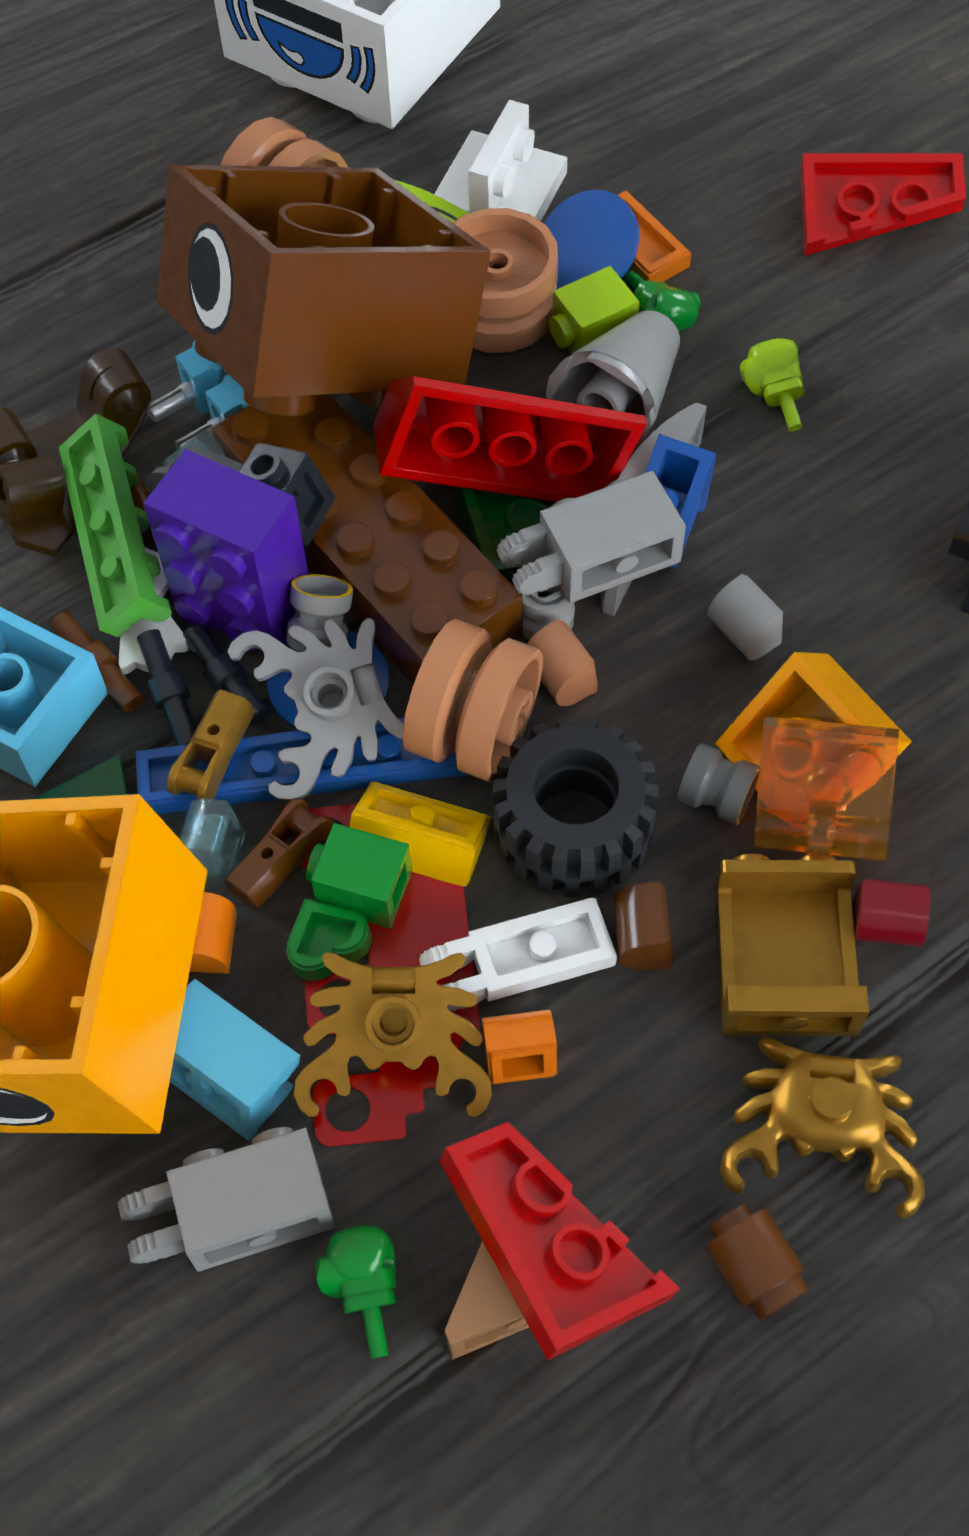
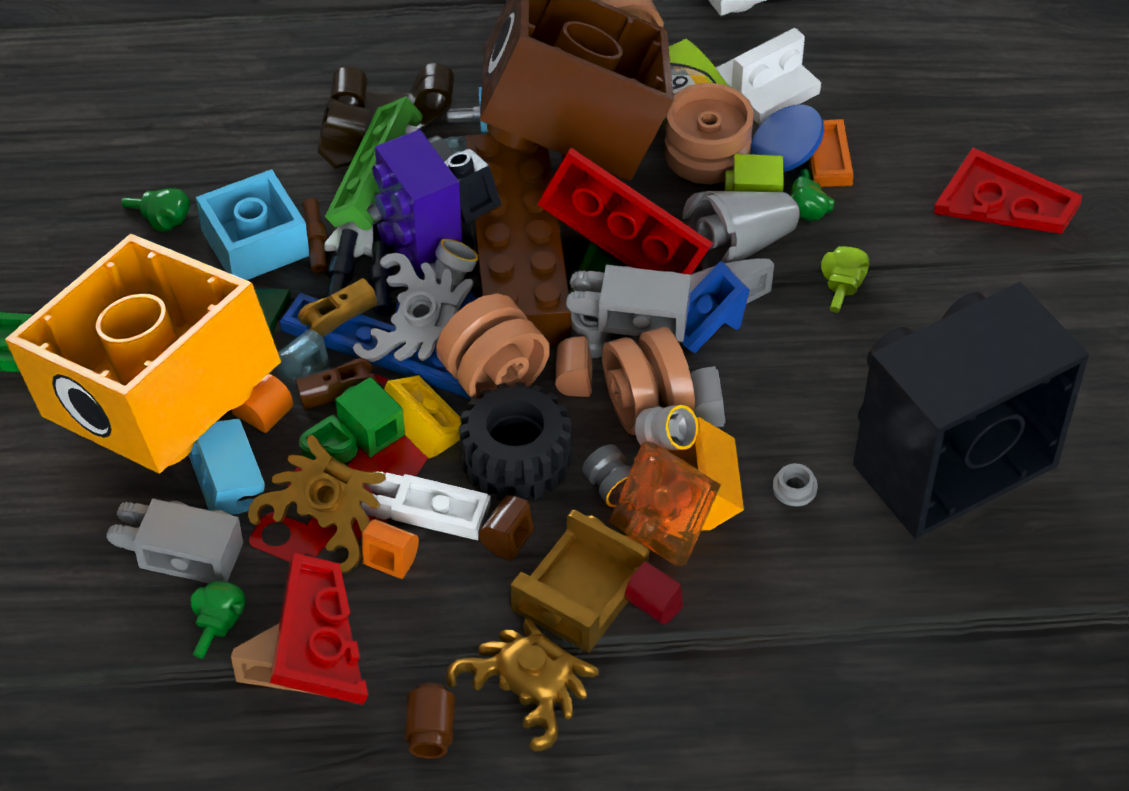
camera: 30 degrees right, 10 degrees down
none -> nougat wheel [602,327,695,435]
none -> light grey wheel [635,405,699,452]
none -> light grey plate [773,463,818,506]

